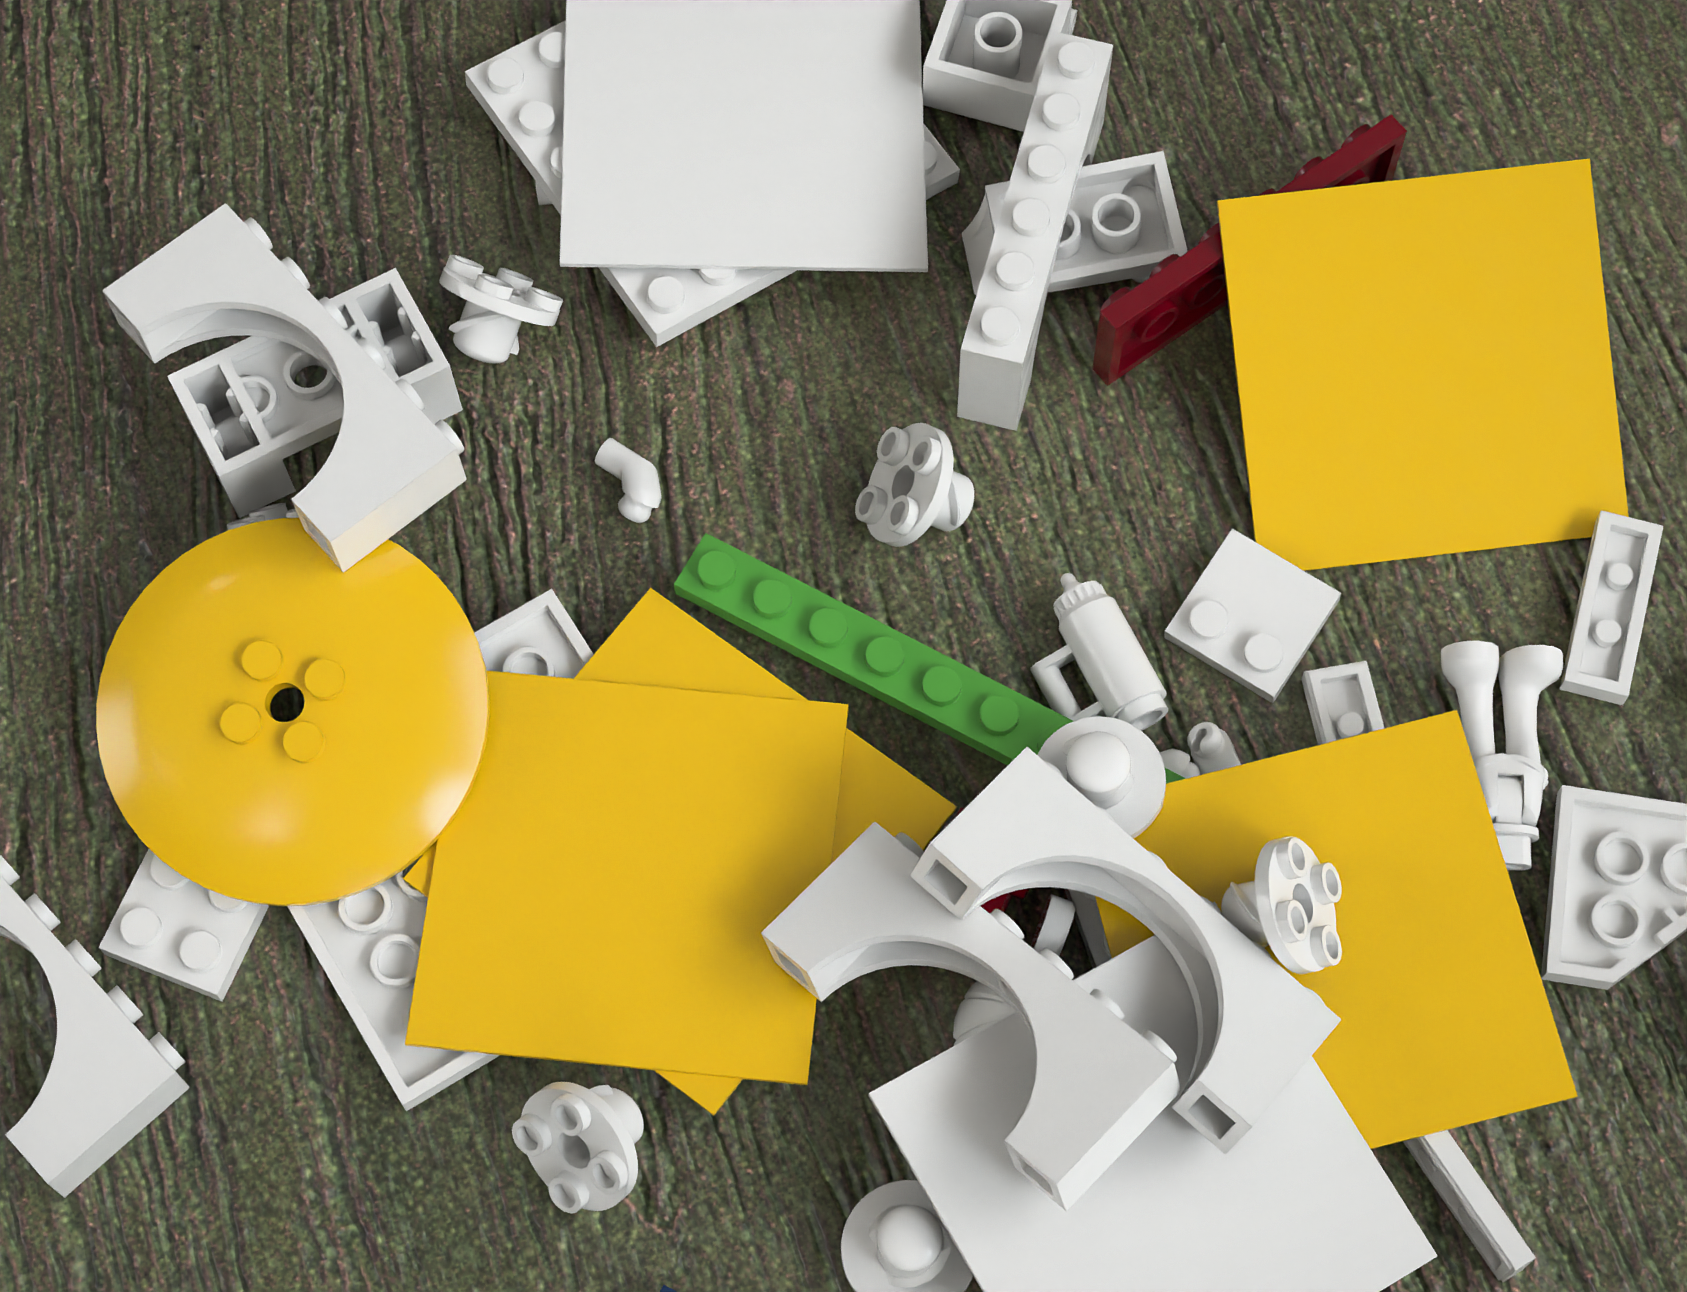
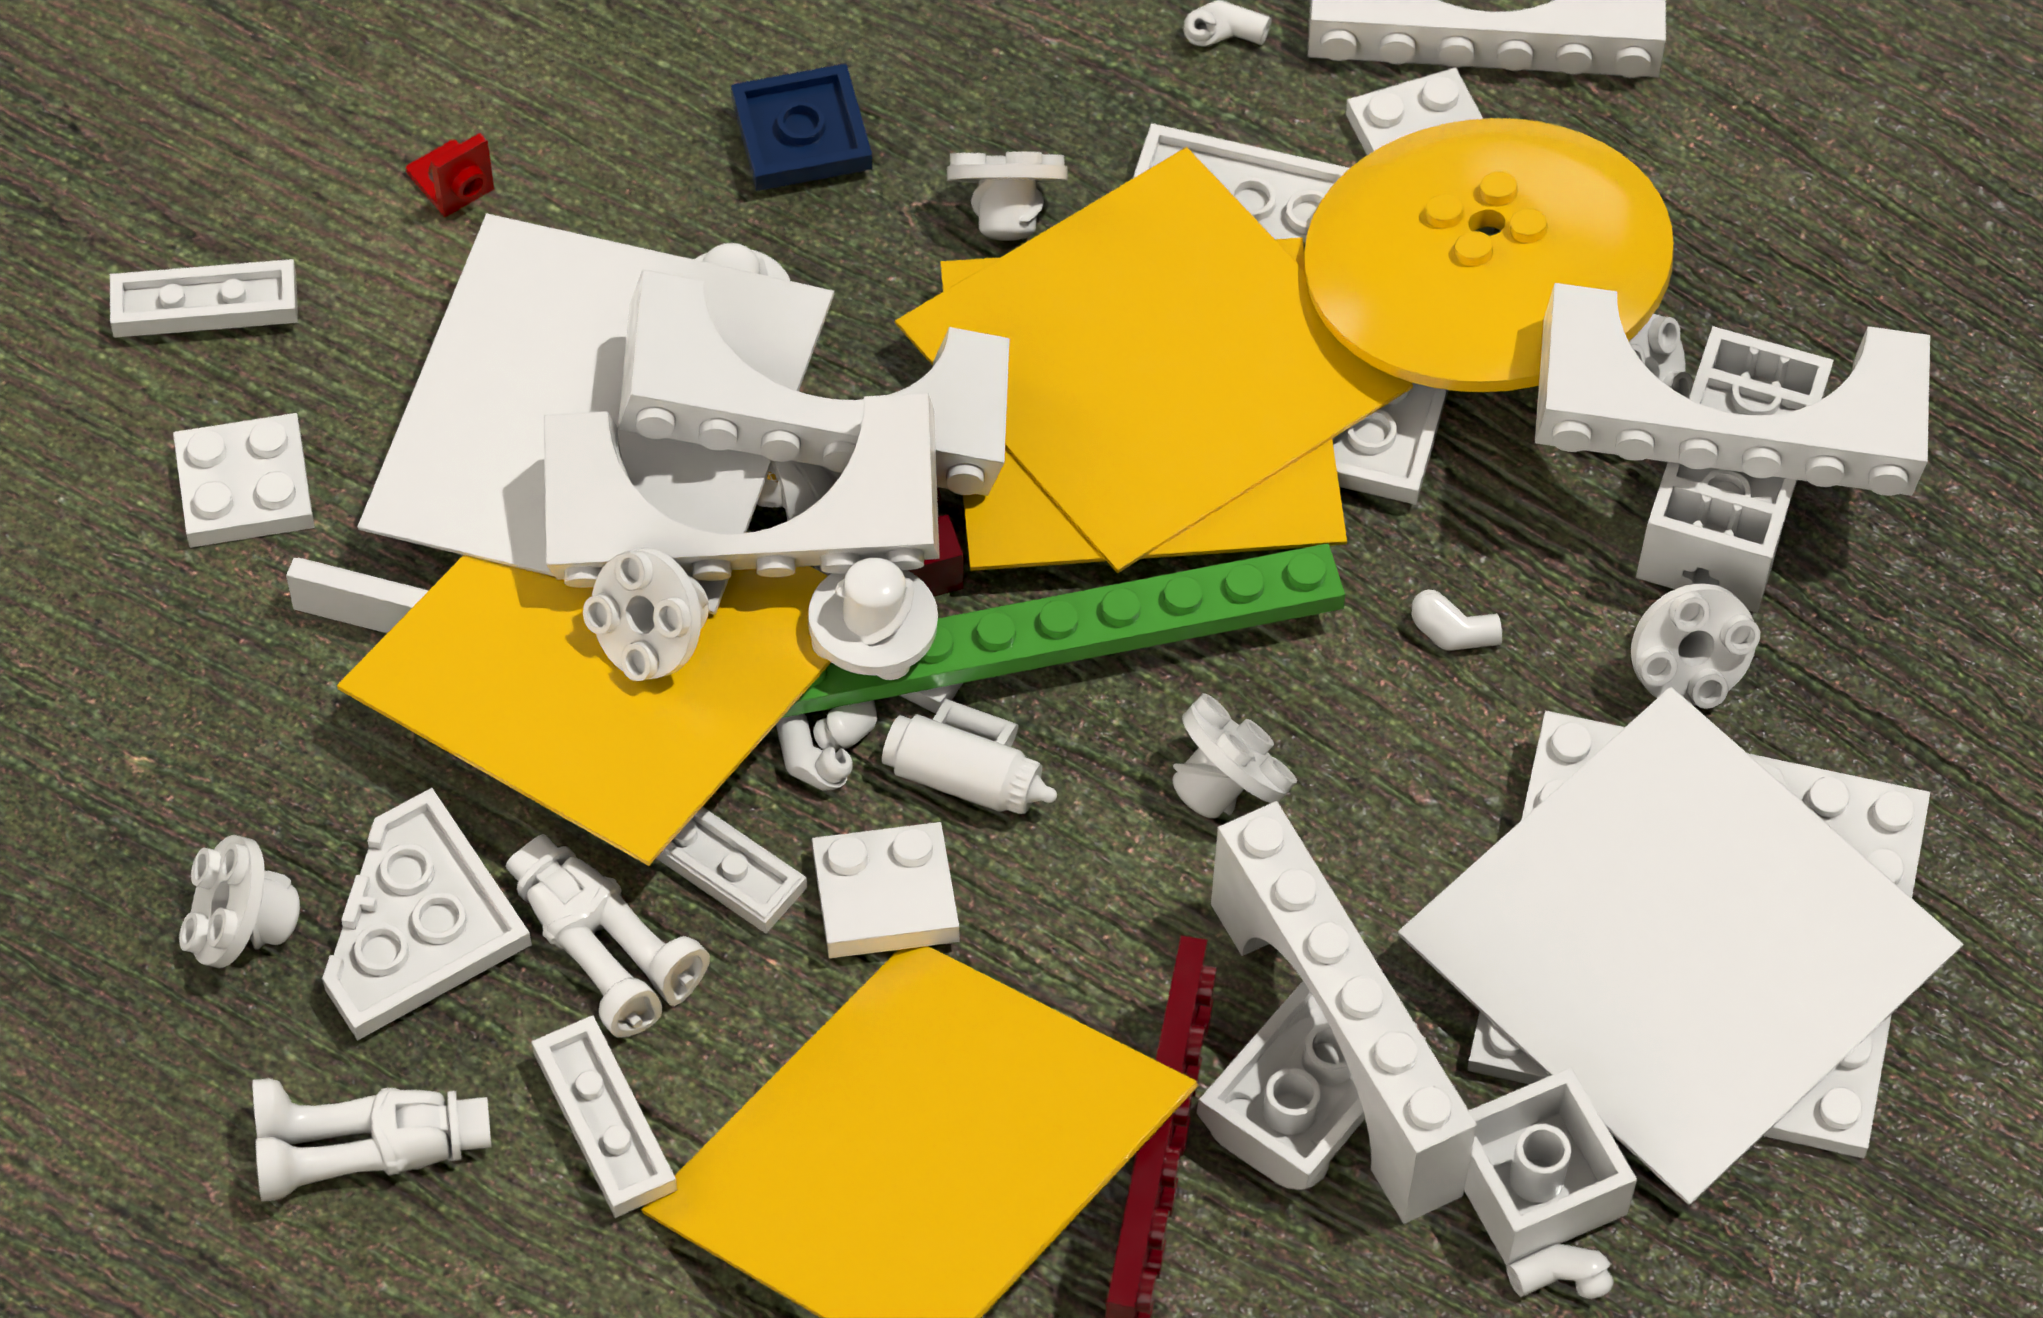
camera: 135 degrees right, 10 degrees down
none -> white arm [1184,0,1272,46]

